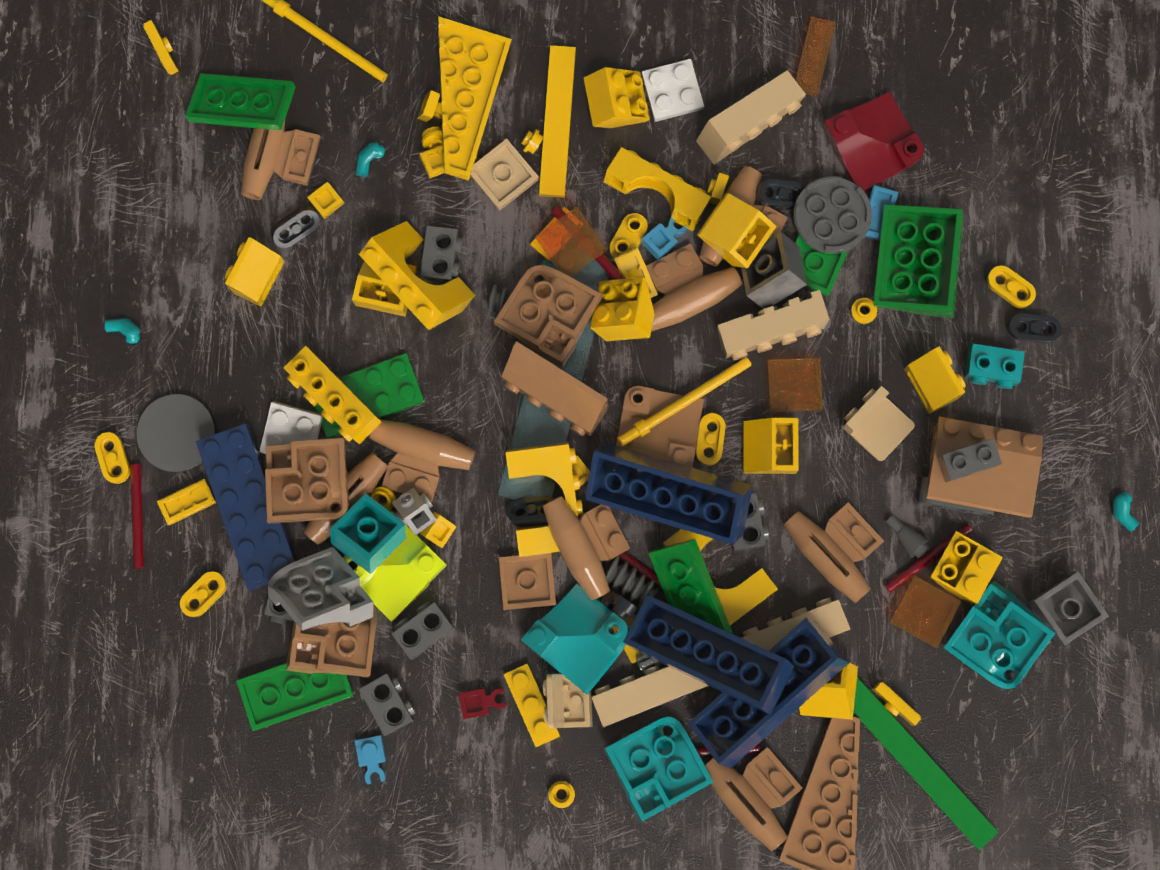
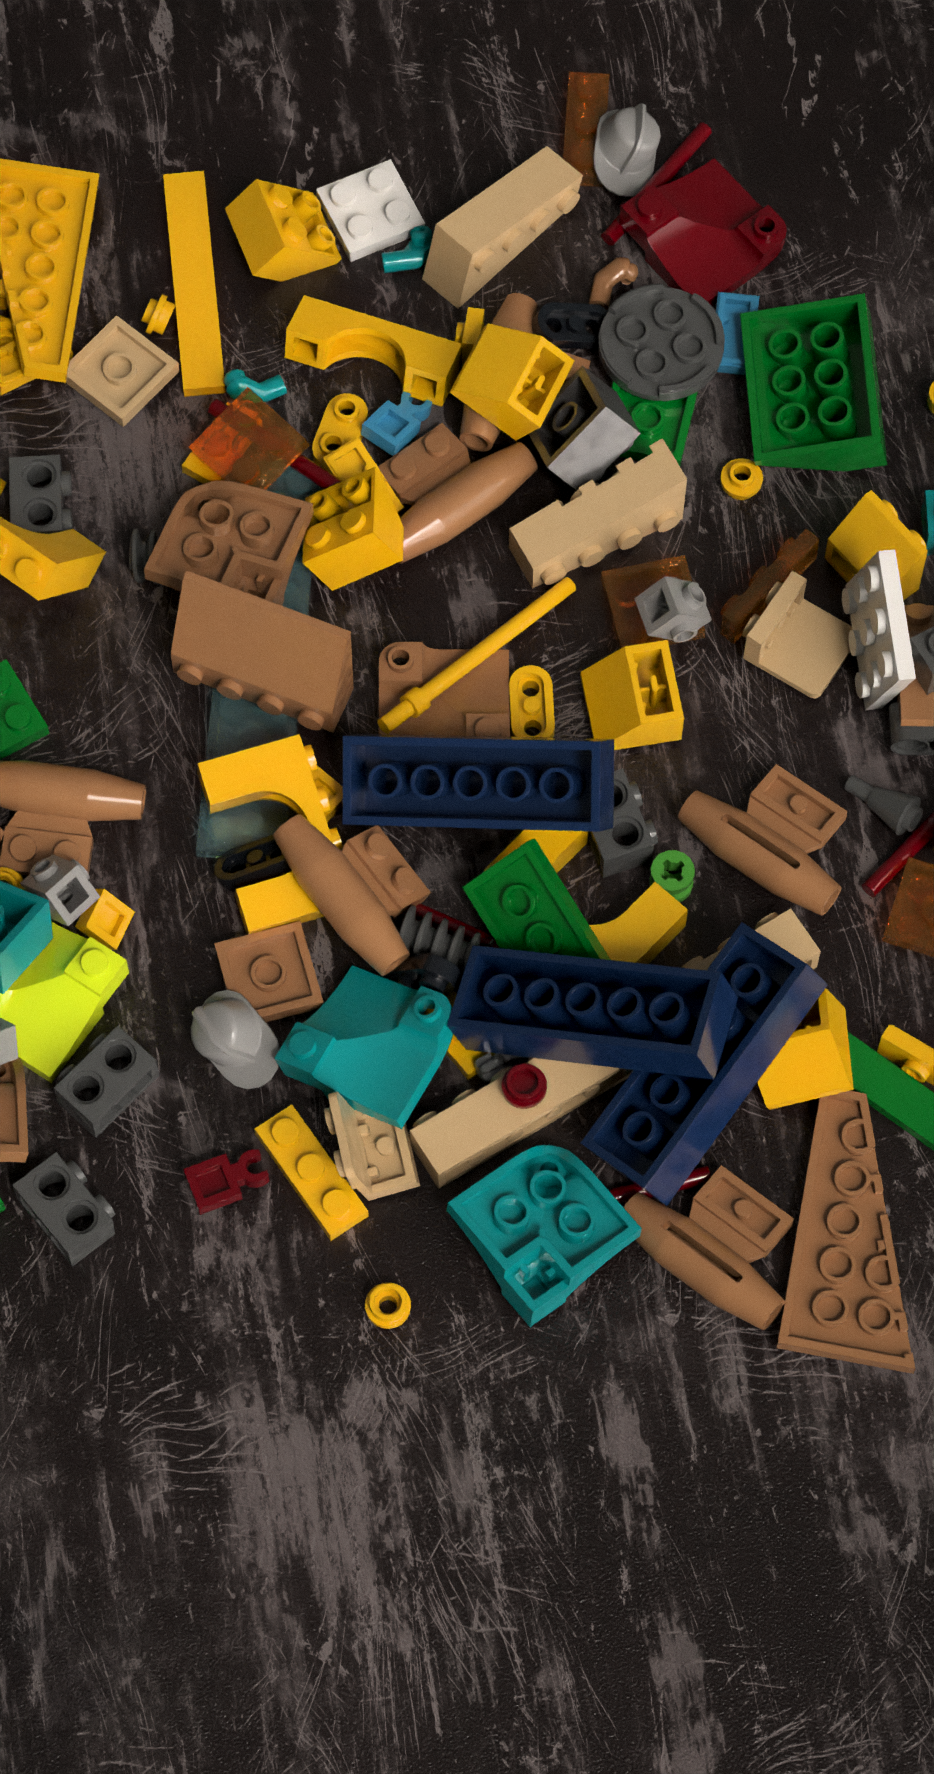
camera: 15 degrees left, 15 degrees down
dark azure plate [355,735,386,784] -> none
none -> light grey piece [191,990,280,1089]
none -> teal arm [224,369,287,407]
none -> teal arm [381,225,433,274]
none -> dark red plate [501,1064,547,1109]
none -> medium nougat arm [588,257,638,310]
none -> light grey piece [593,103,661,197]
none -> dark red bar [601,122,712,246]
none -> light grey brick [634,576,712,643]
none -> bright green wheel [649,850,695,902]
none -> clear orange plate [720,529,819,644]
none -> white plate [842,549,916,710]

